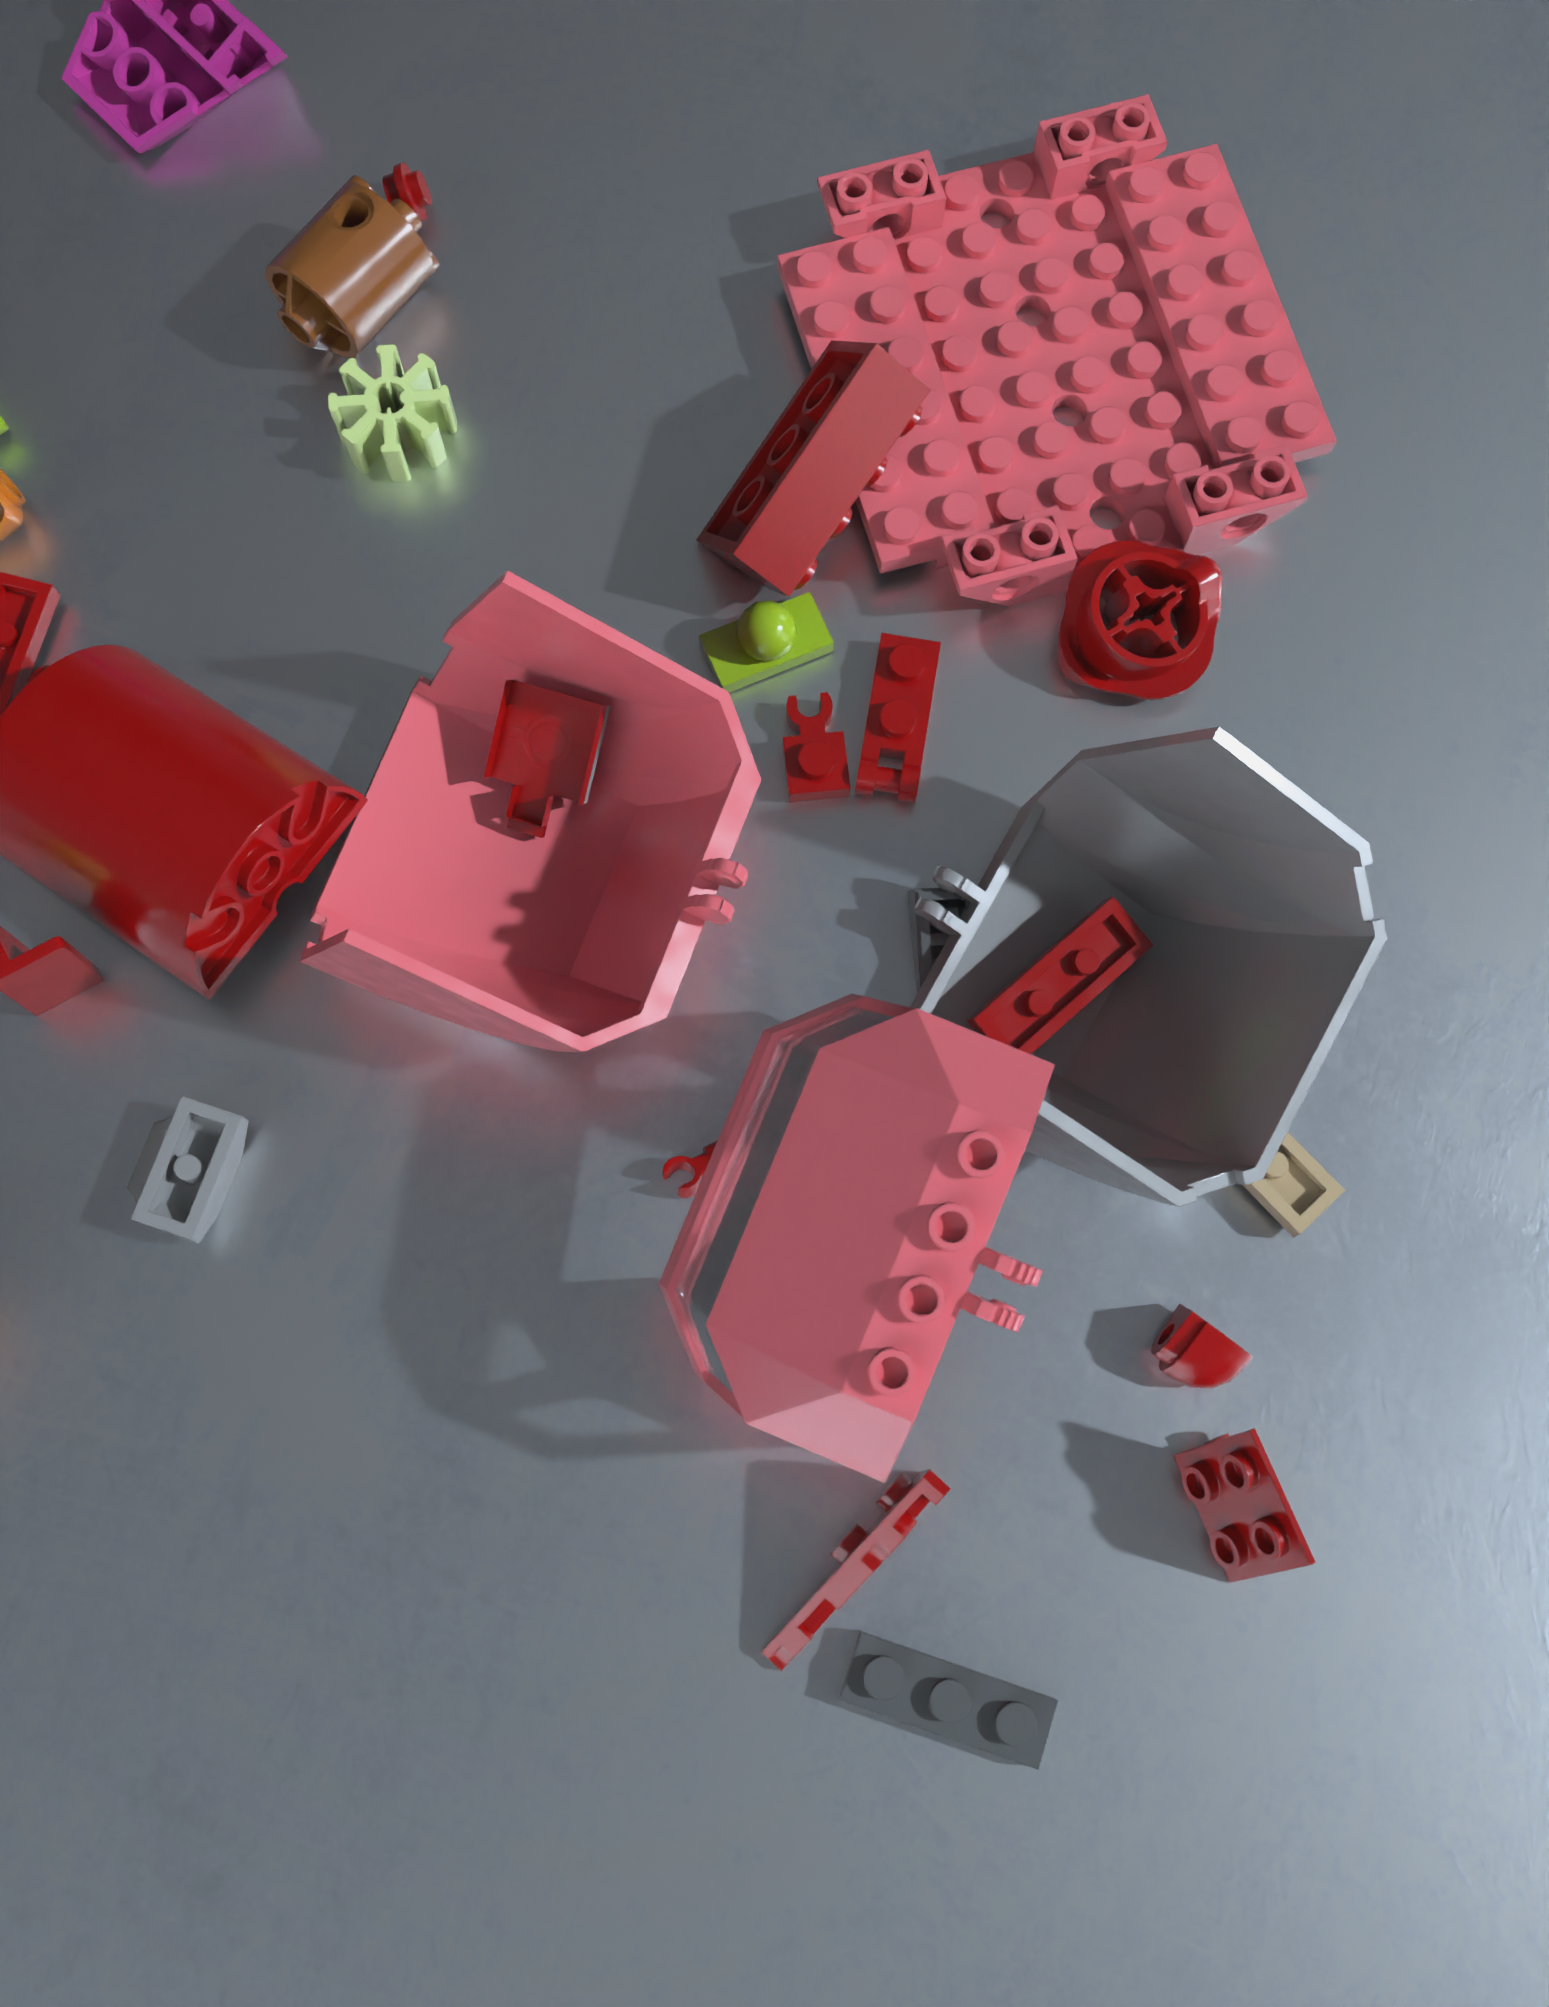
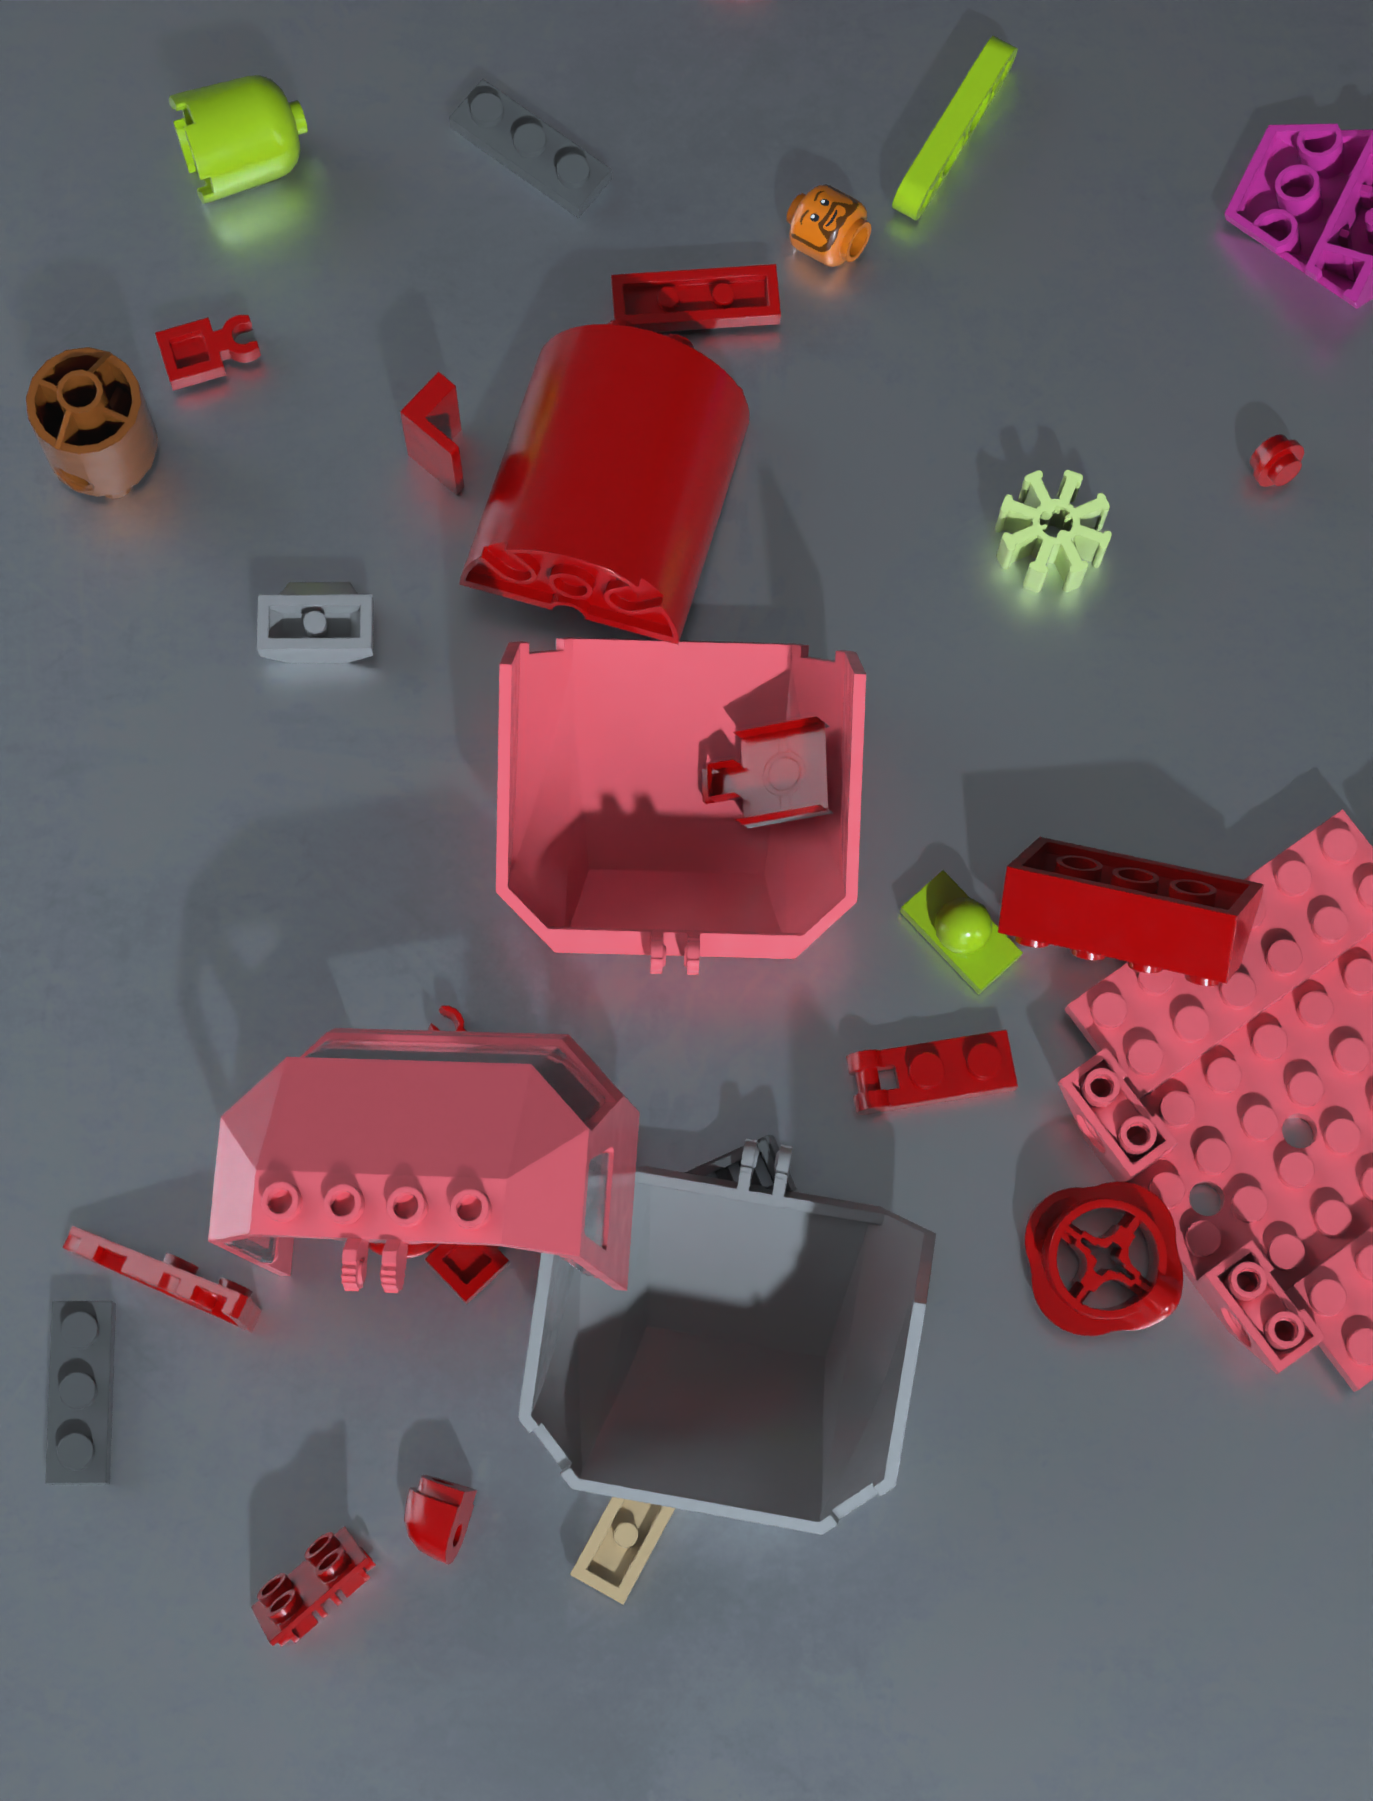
camera: 70 degrees right, 0 degrees up
dark orange cylinder [265,175,439,358] -> none
red plate [782,692,851,803] -> none
red plate [966,896,1153,1054] -> none

